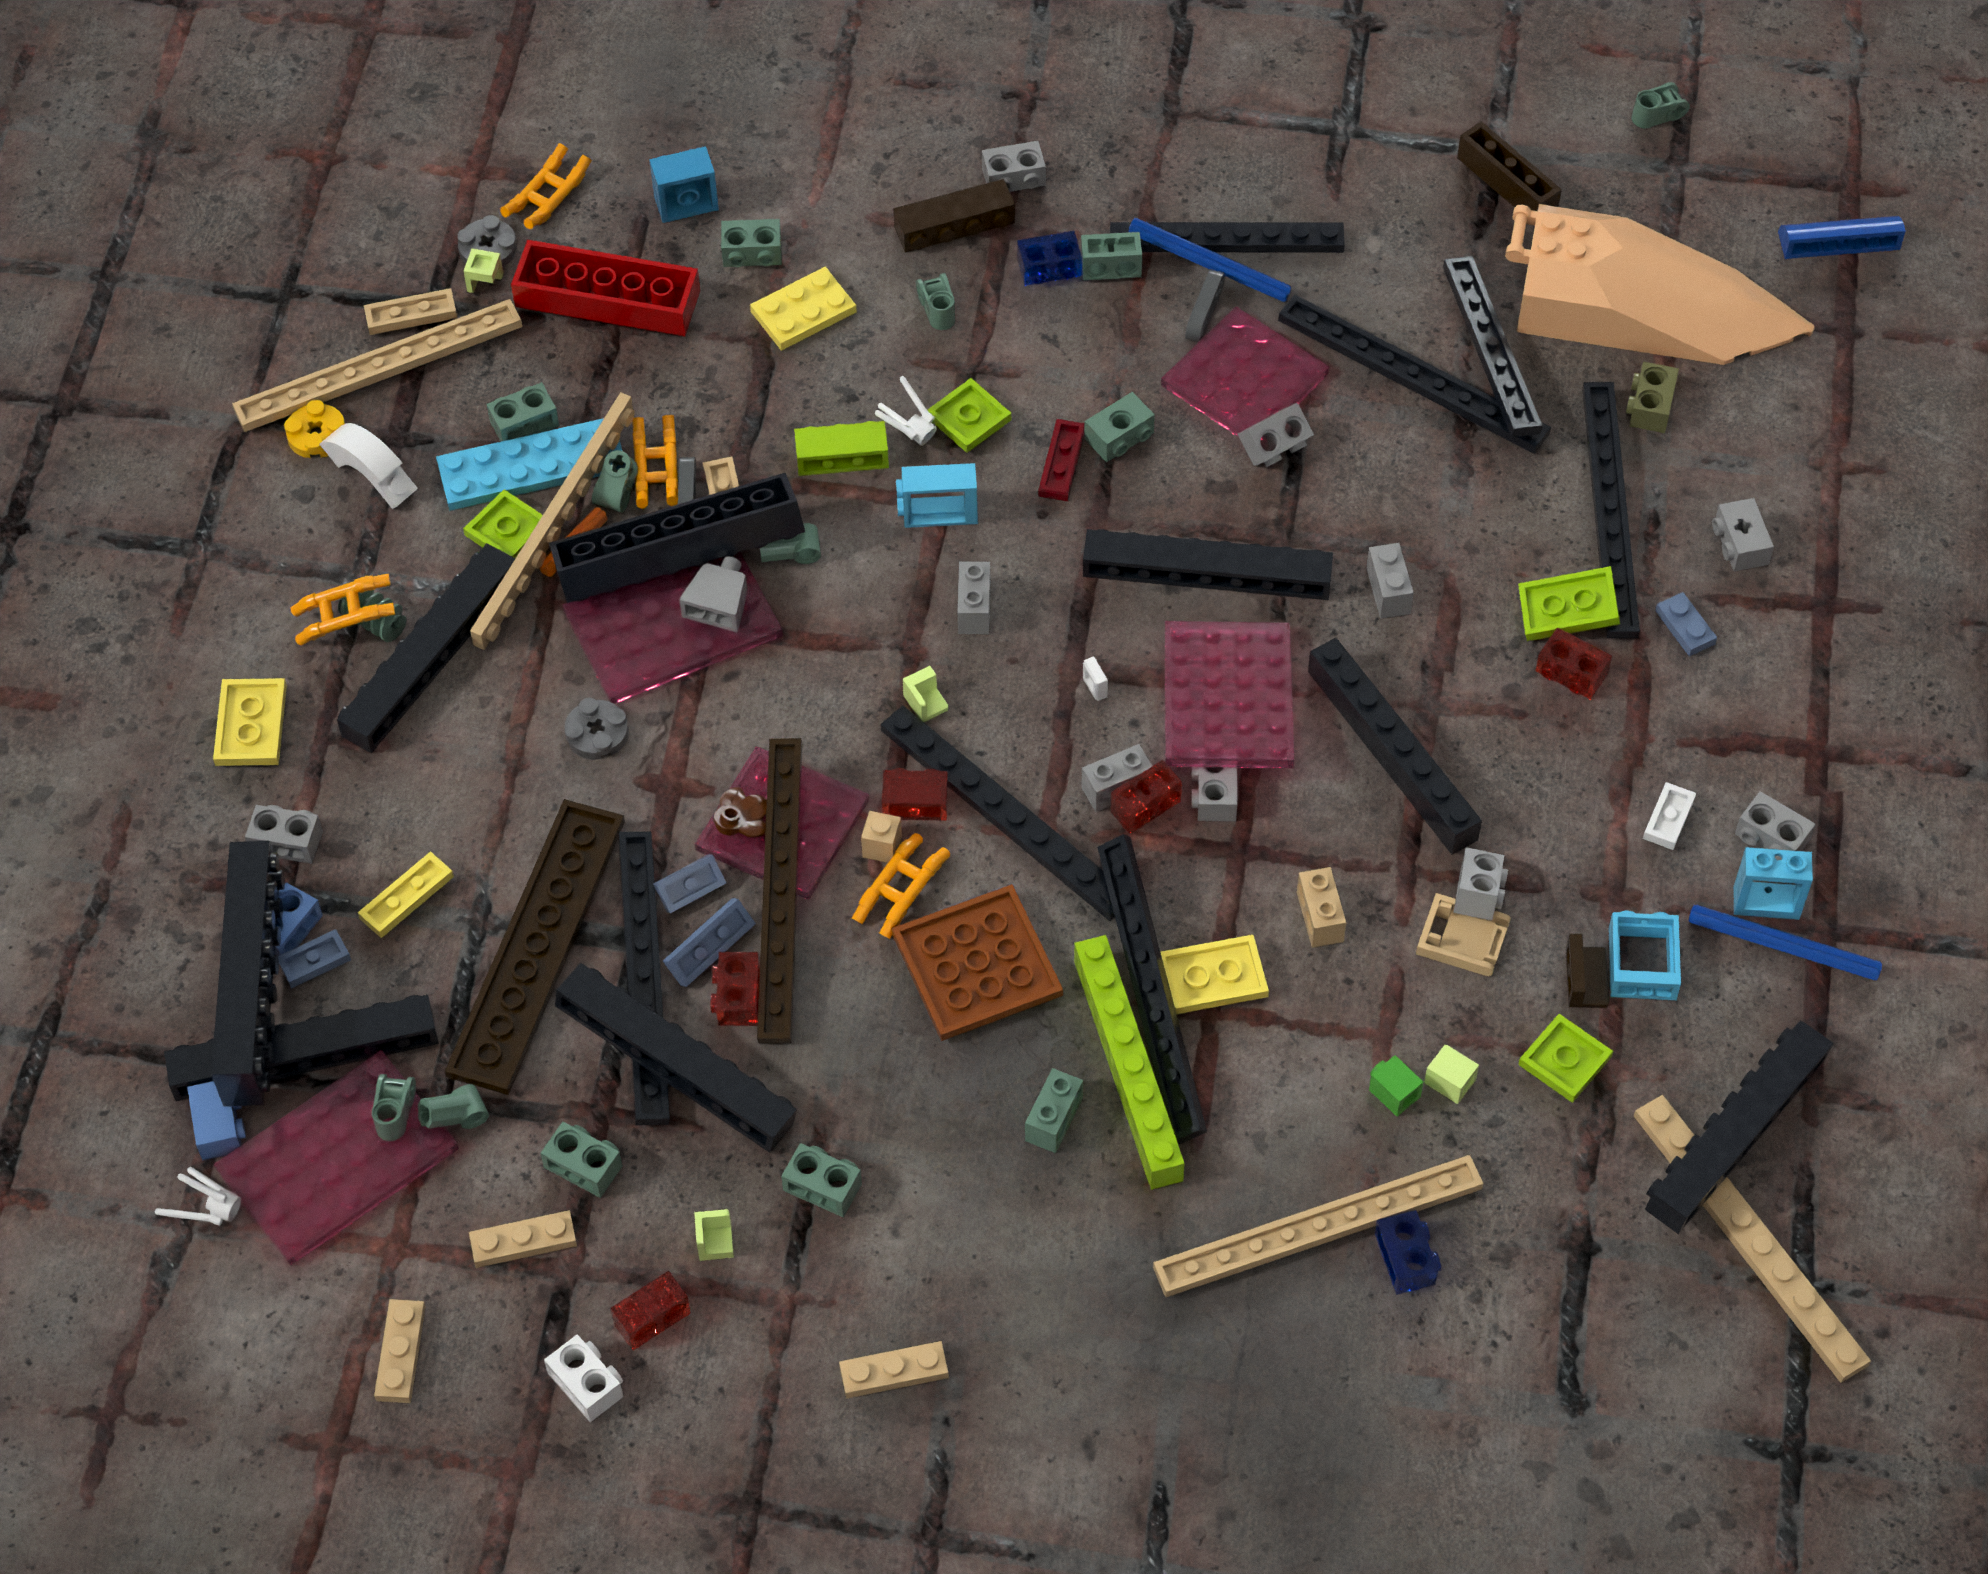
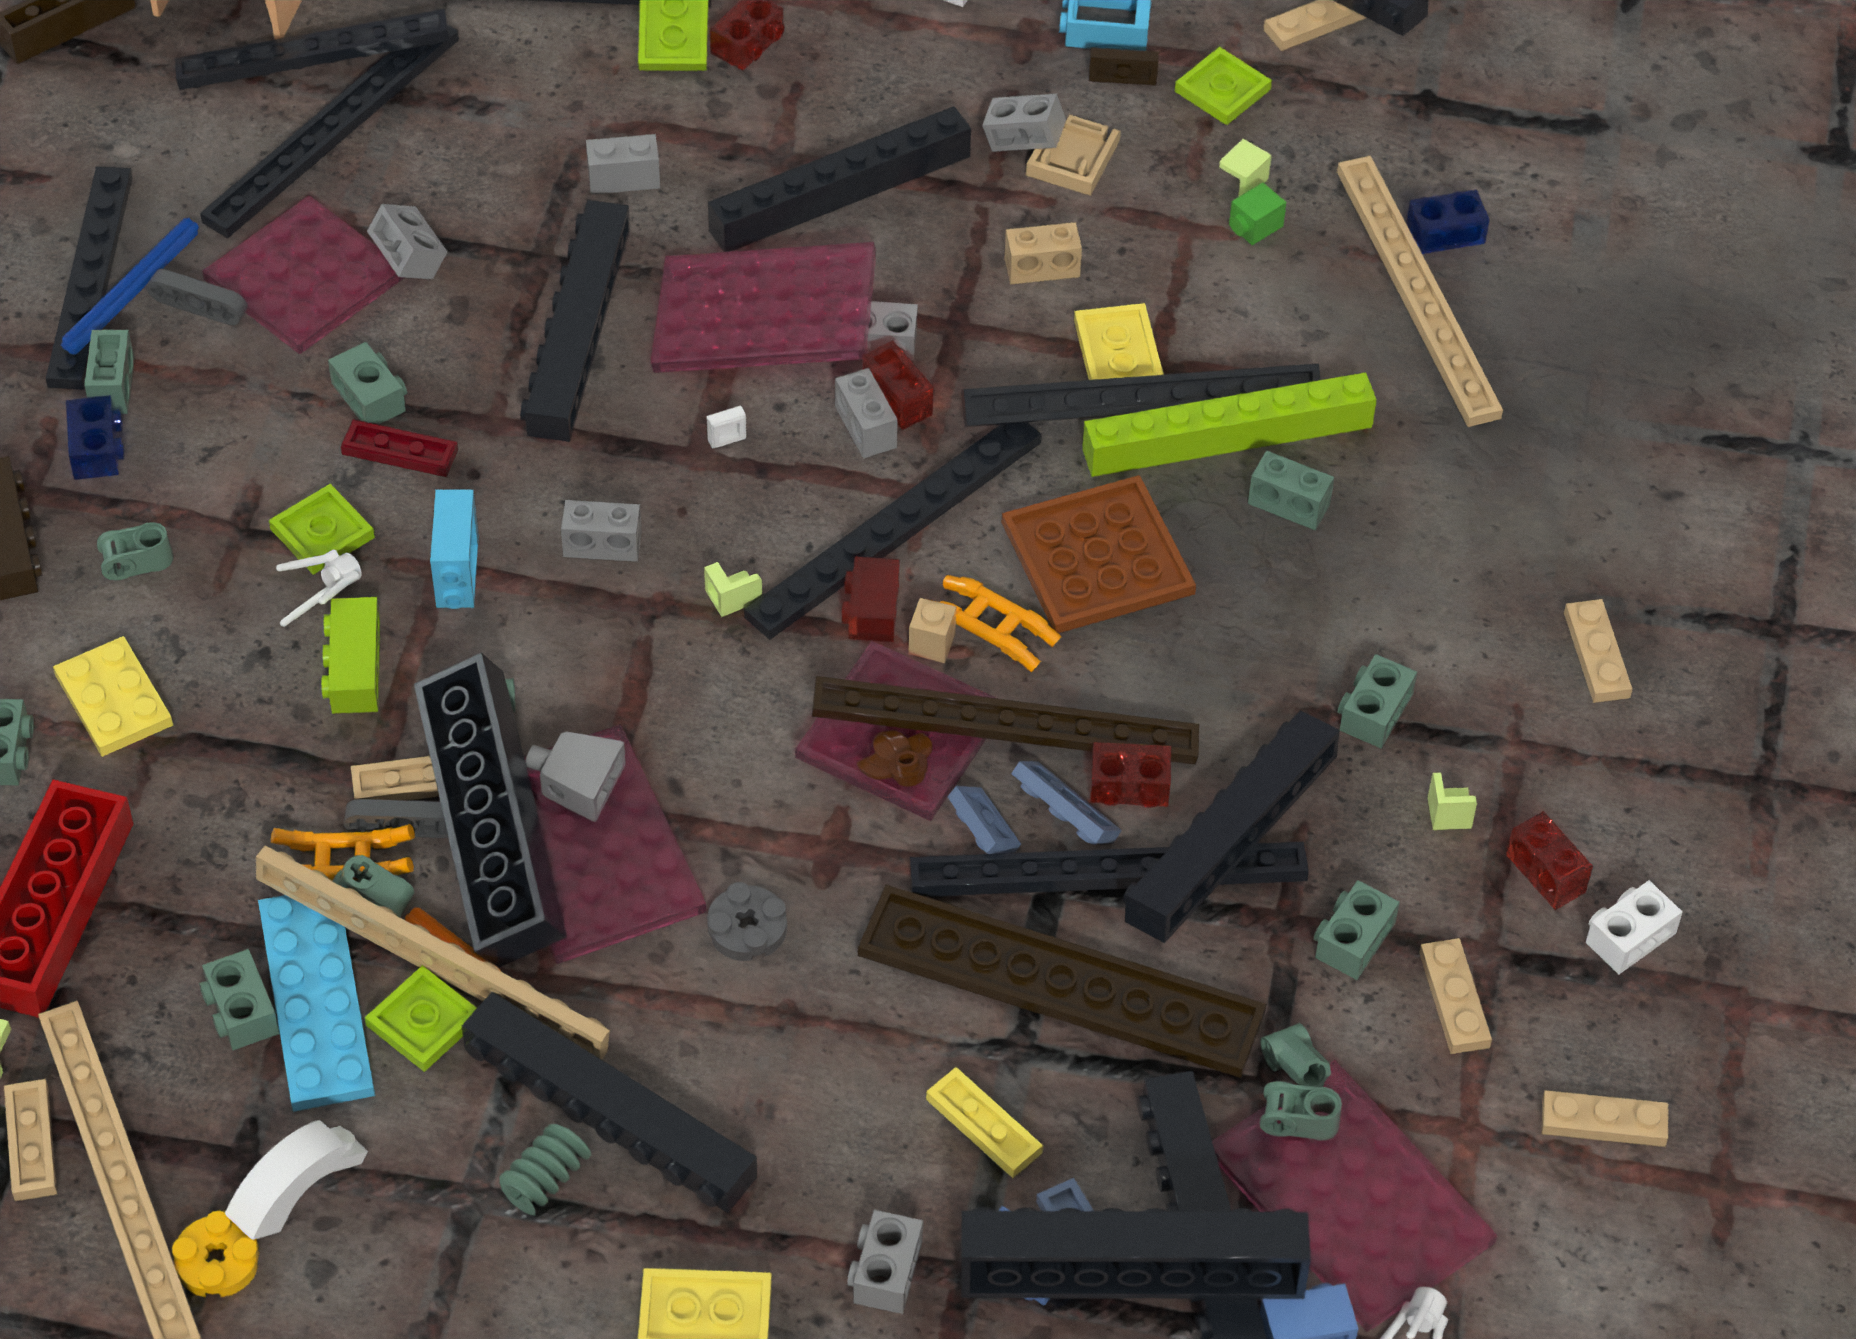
camera: 90 degrees left, 5 degrees down
light orange piece [291,574,395,645] -> none

